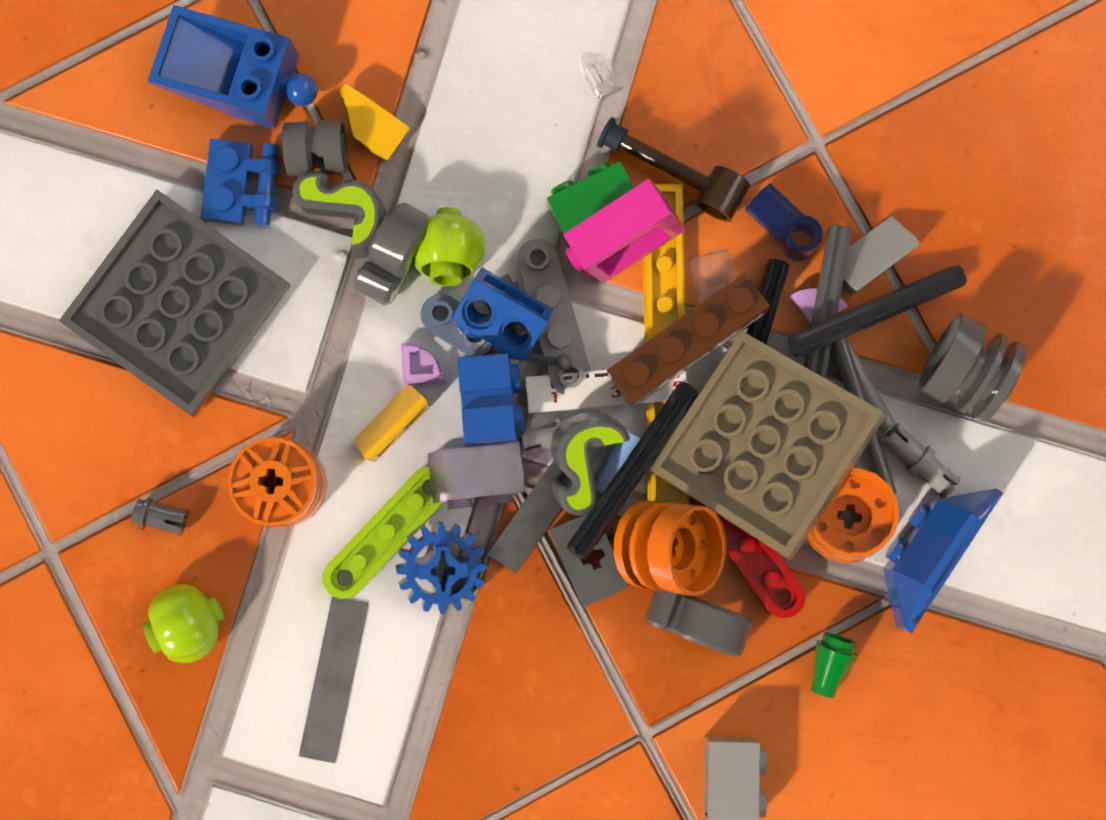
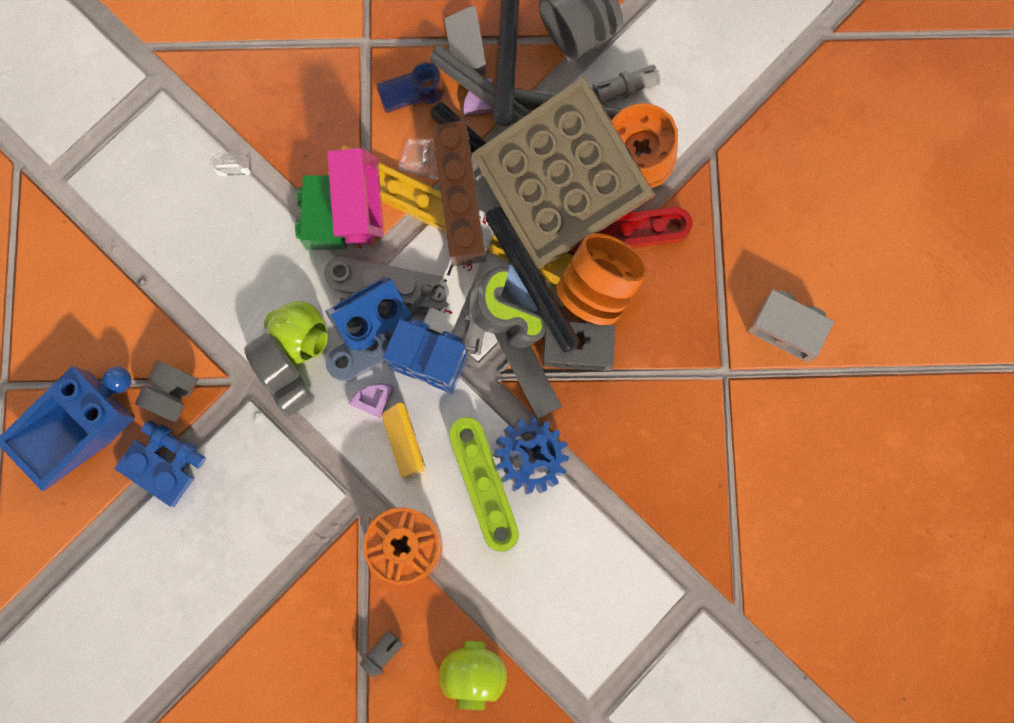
camera: 65 degrees left, 5 degrees down
dark grey plate [59,189,291,417] -> none
dark grey animal [292,171,386,260] -> none
flat silver sticker [299,596,368,763] -> none
yellow slope [340,84,410,161] -> none
brick [427,442,526,510] -> none
dark brown piece [597,117,750,222] -> none
dark grey animal [645,590,753,657] -> none
green cone [810,632,857,698] -> none
blue wedge [884,488,1004,633] -> none

